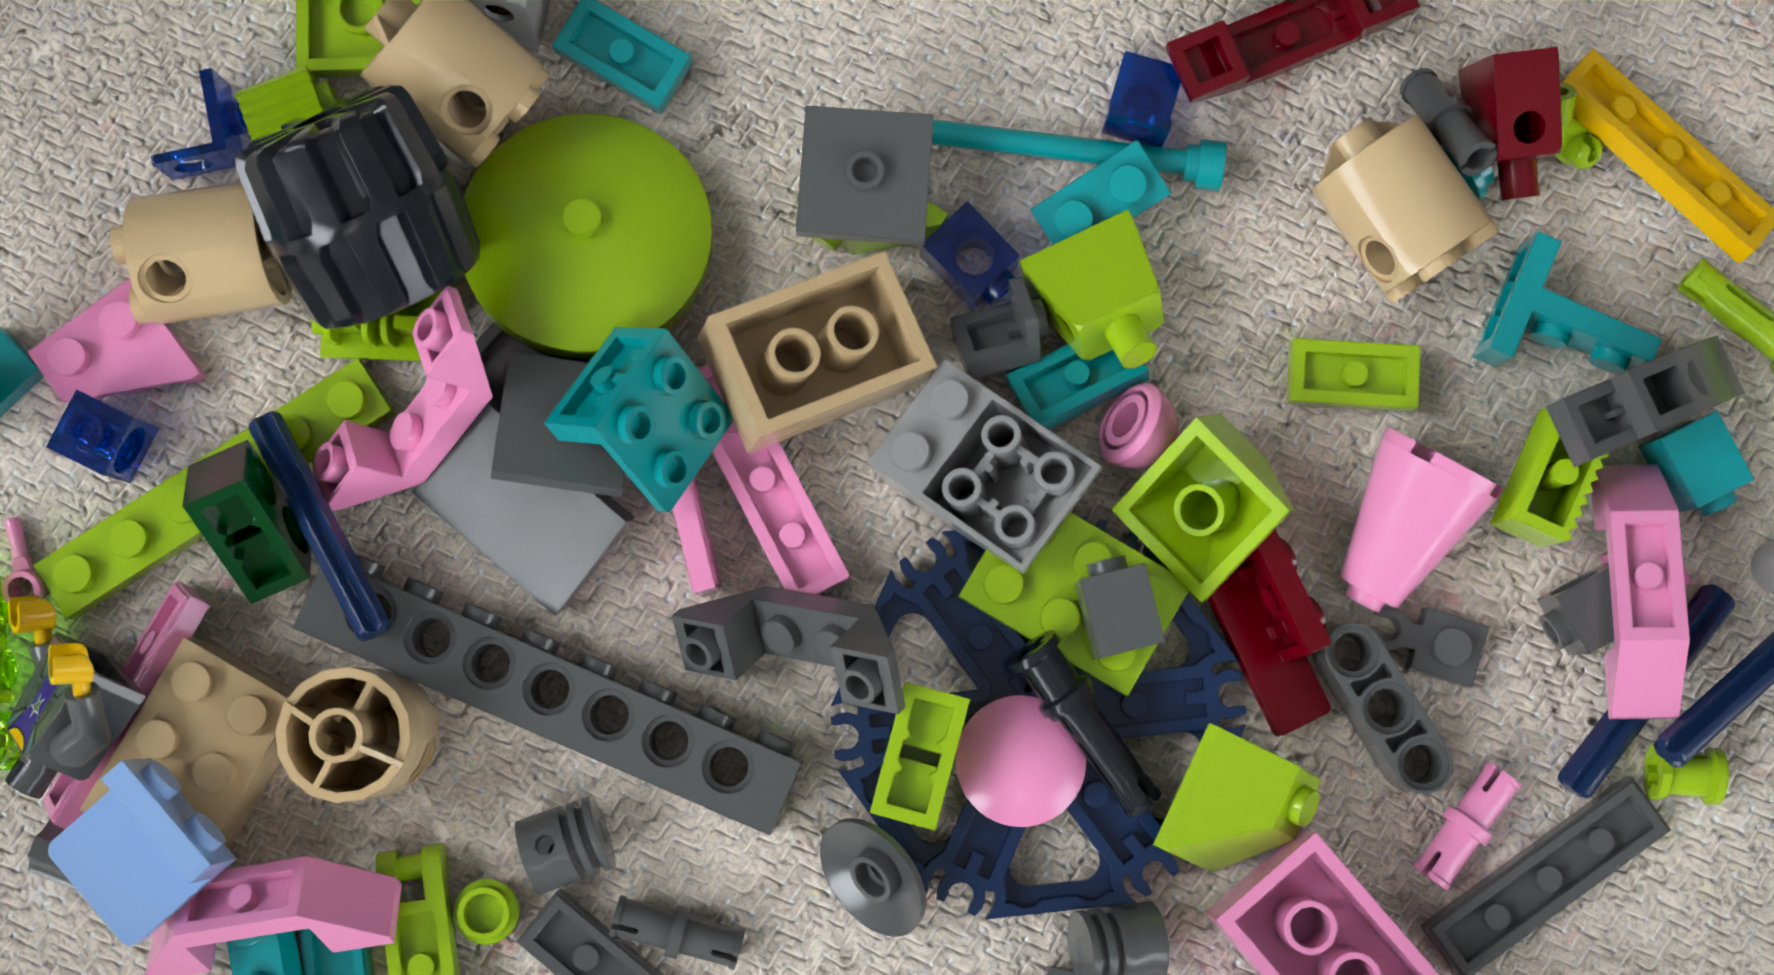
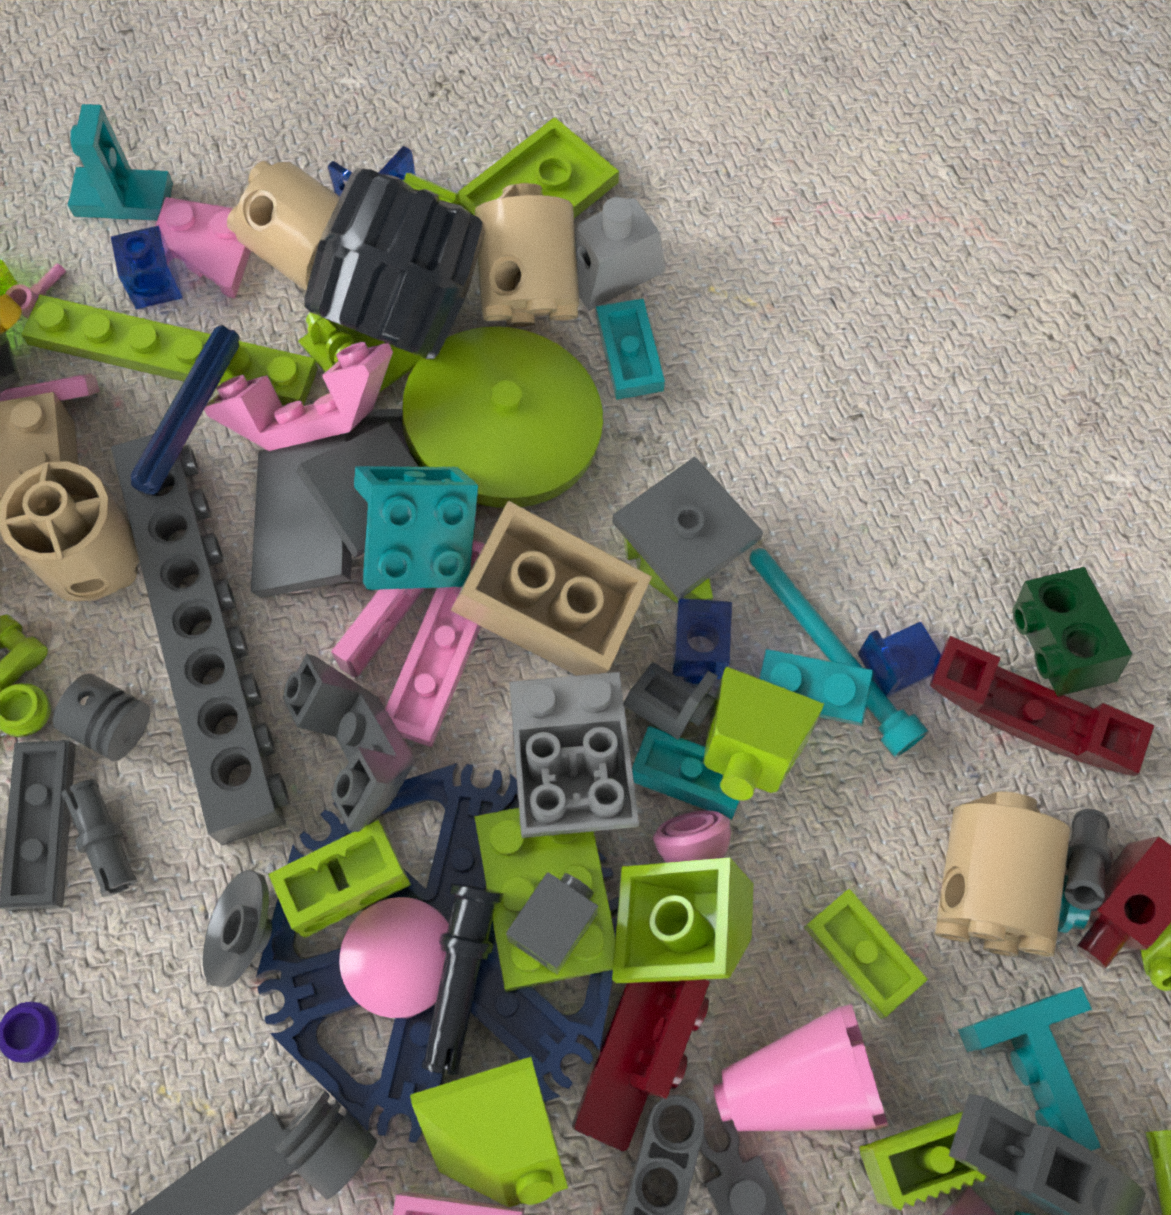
camera: 45 degrees right, 15 degrees down
dark green brick [182,440,312,604] -> none

